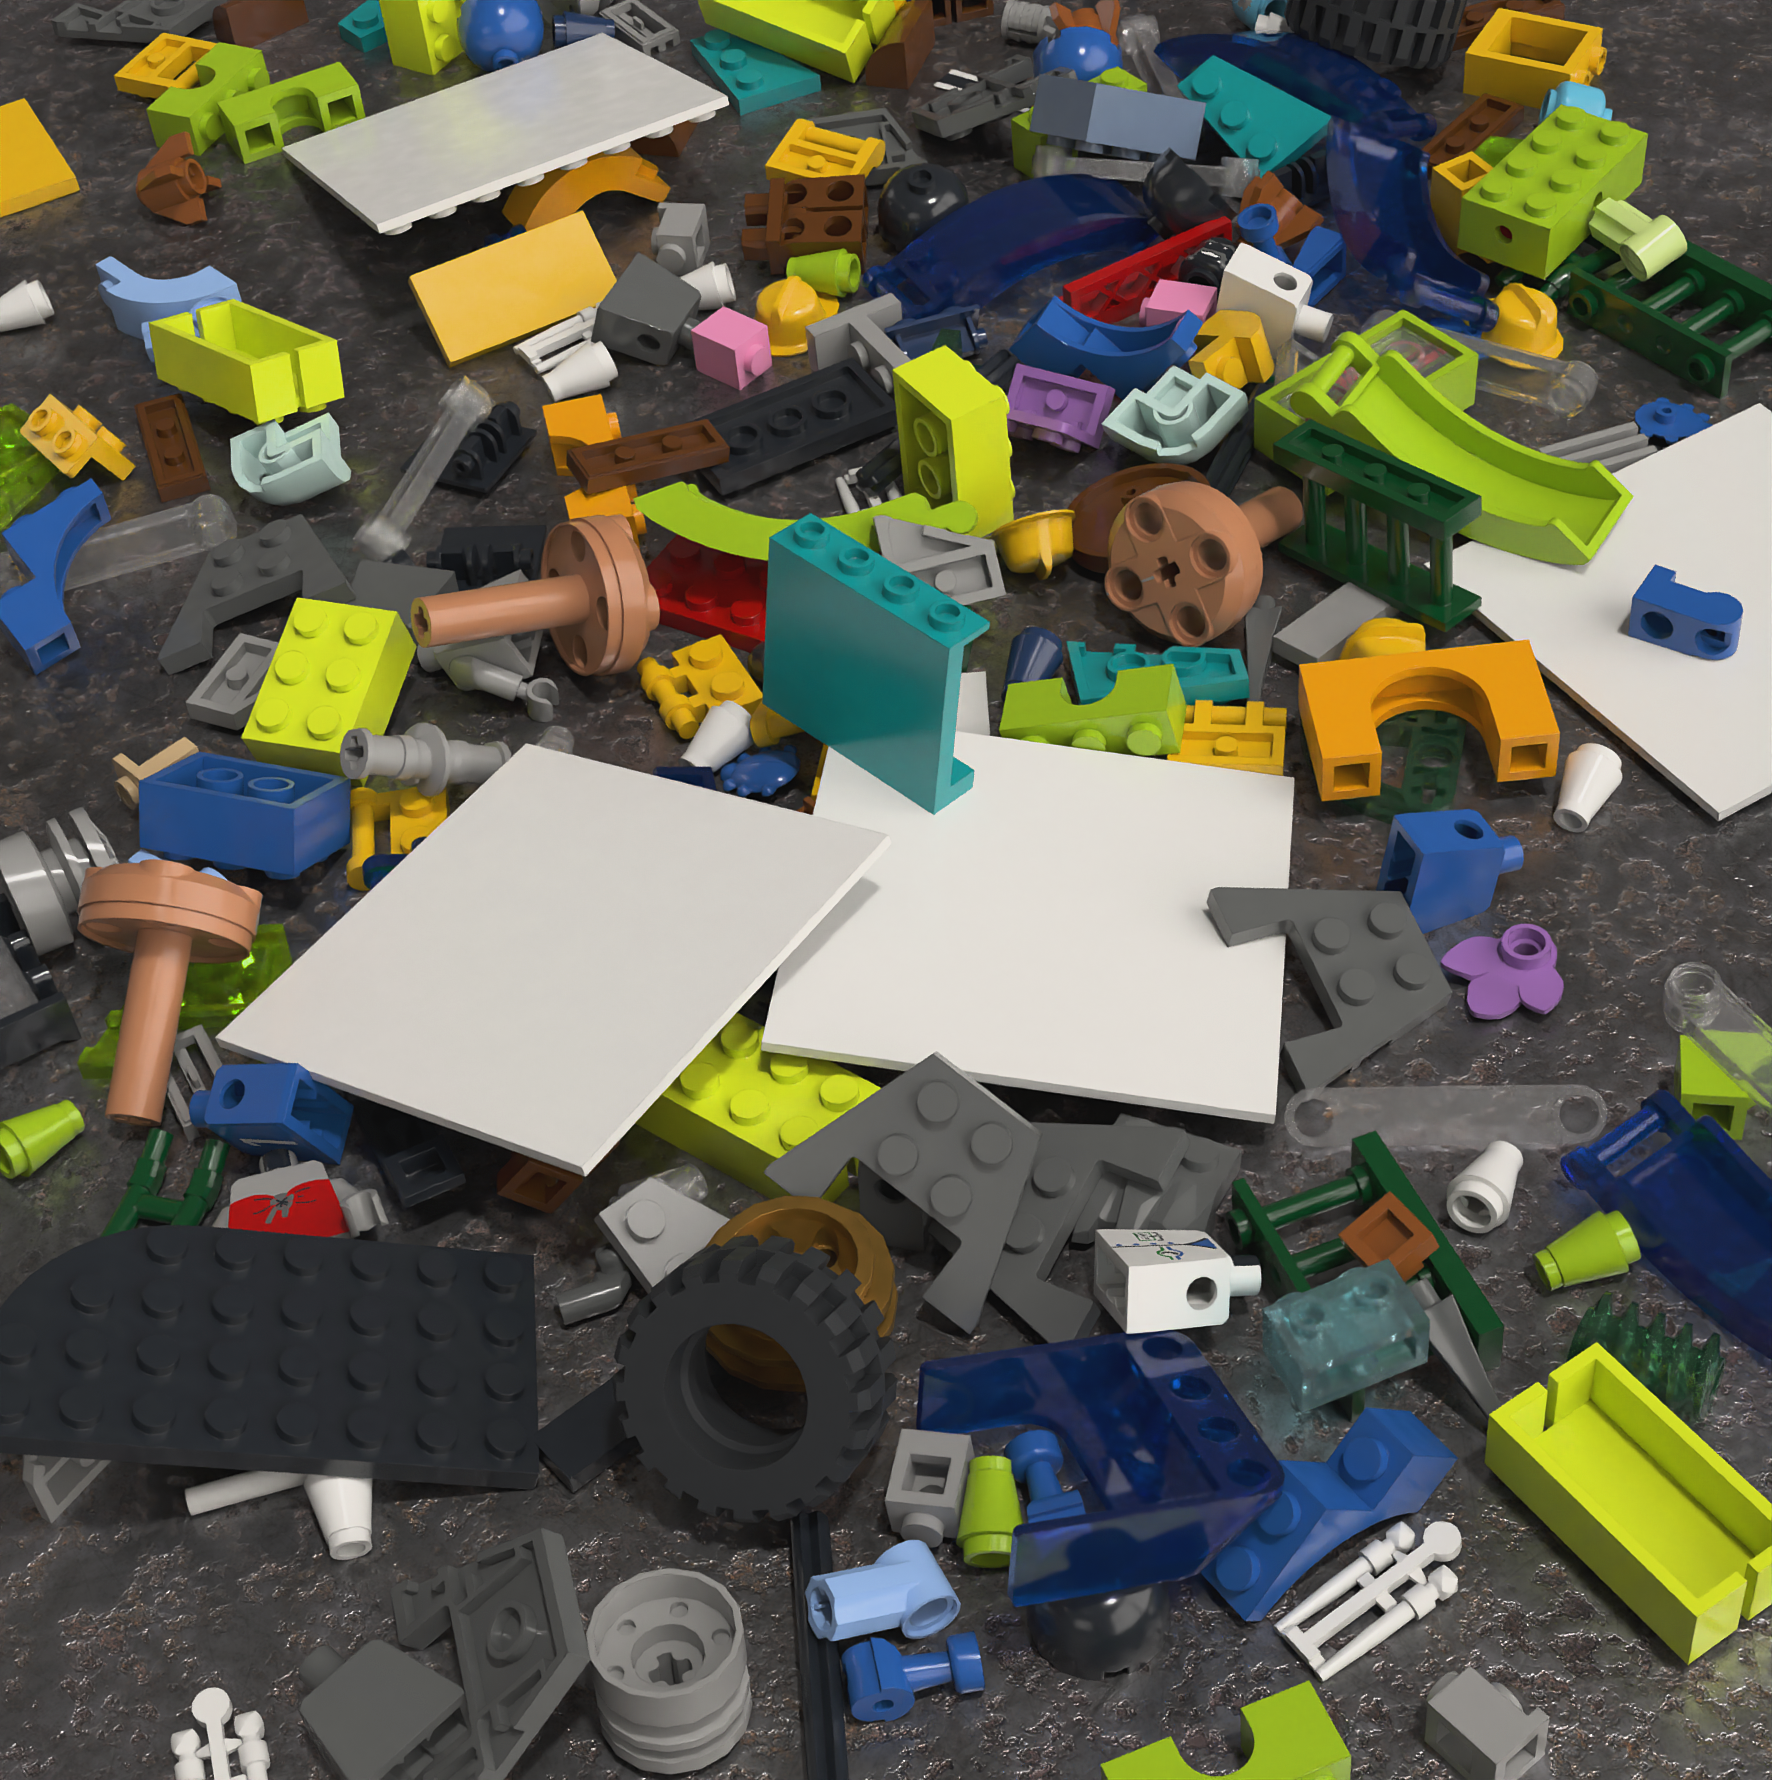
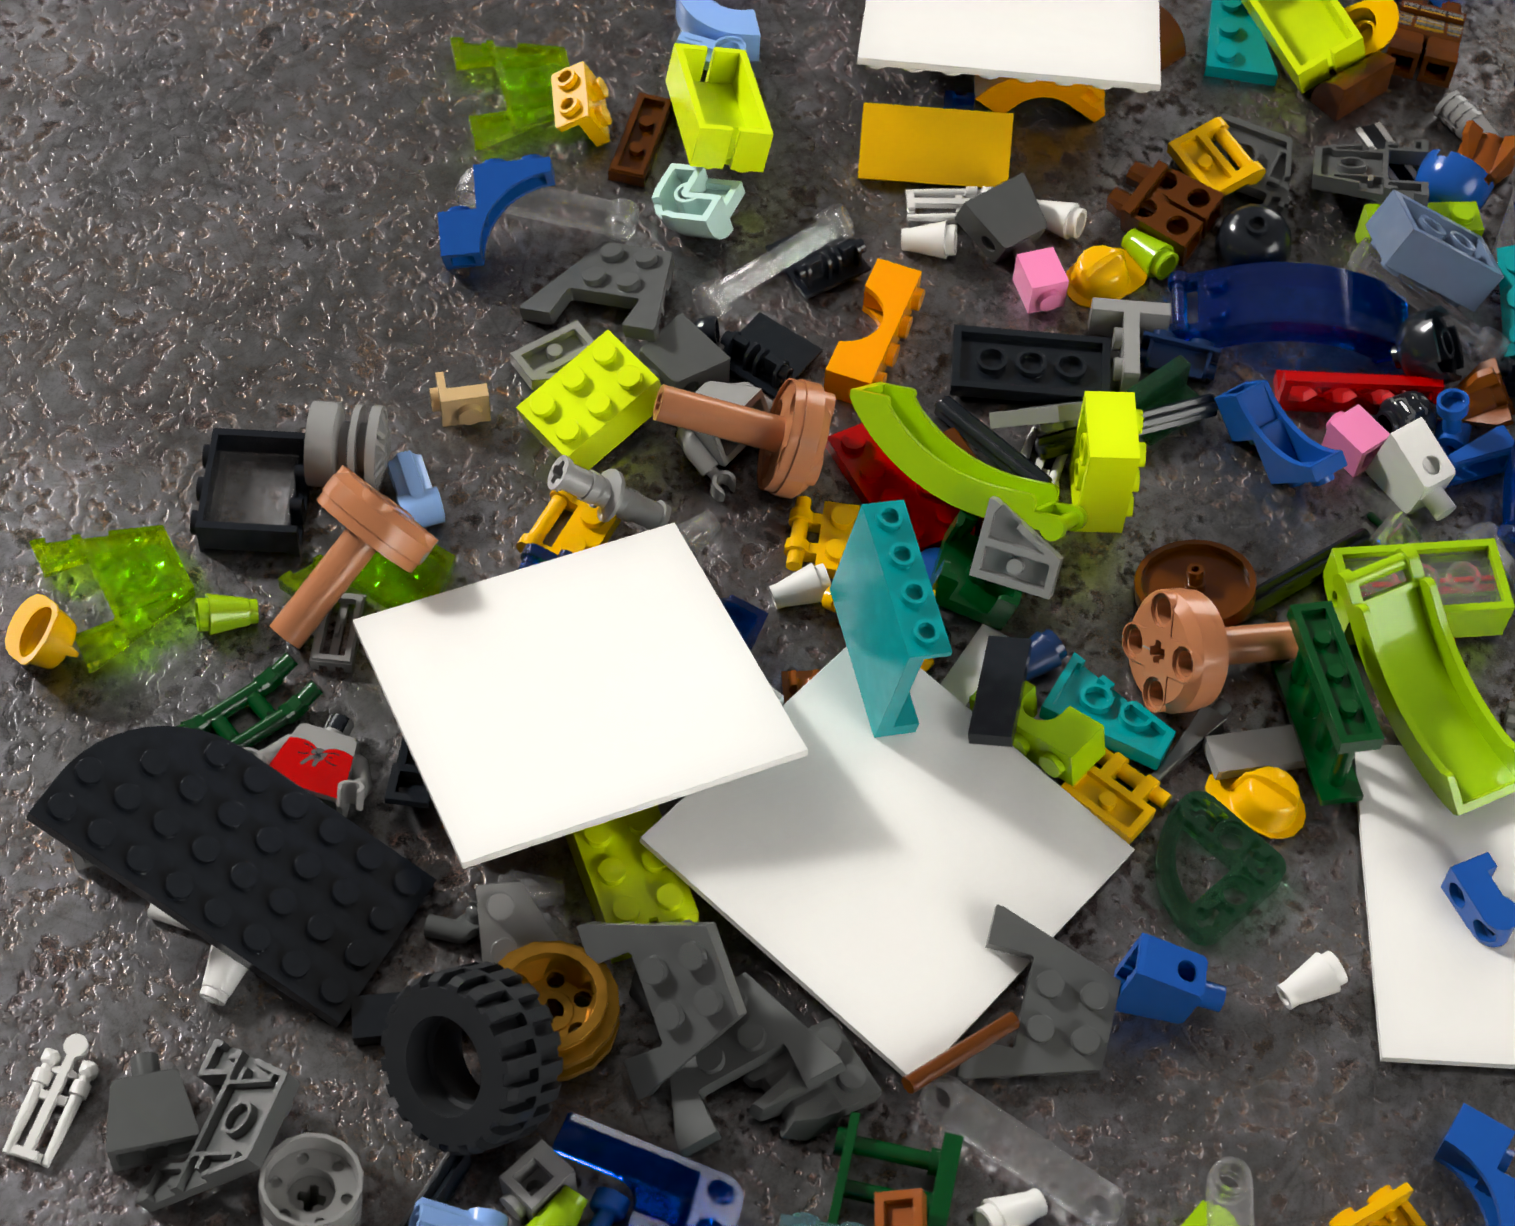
camera: 25 degrees right, 10 degrees up
blue brick [139,752,351,880] -> none
blue torso [189,1063,354,1165] -> none
reddish brown tile [566,419,730,494] -> none
light grey brick [651,202,711,276] -> none
blue piece [720,744,801,797] -> none
yellow piece [985,509,1075,580] -> none
medium lavender bracket [1007,363,1115,454] -> none
white torso [1093,1229,1261,1334] -> none
light aqua brick [1101,365,1249,465] -> none
yellow brick [1188,310,1275,389] -> none
light orange arch [1298,640,1560,801] -> none
medium lavender plate [1441,924,1564,1020] -> none
none -> reddish brown bar [901,1012,1020,1094]
none -> black axle [934,396,1052,483]
none -> black tile [968,636,1032,747]
none -> light grey wing [989,401,1083,432]

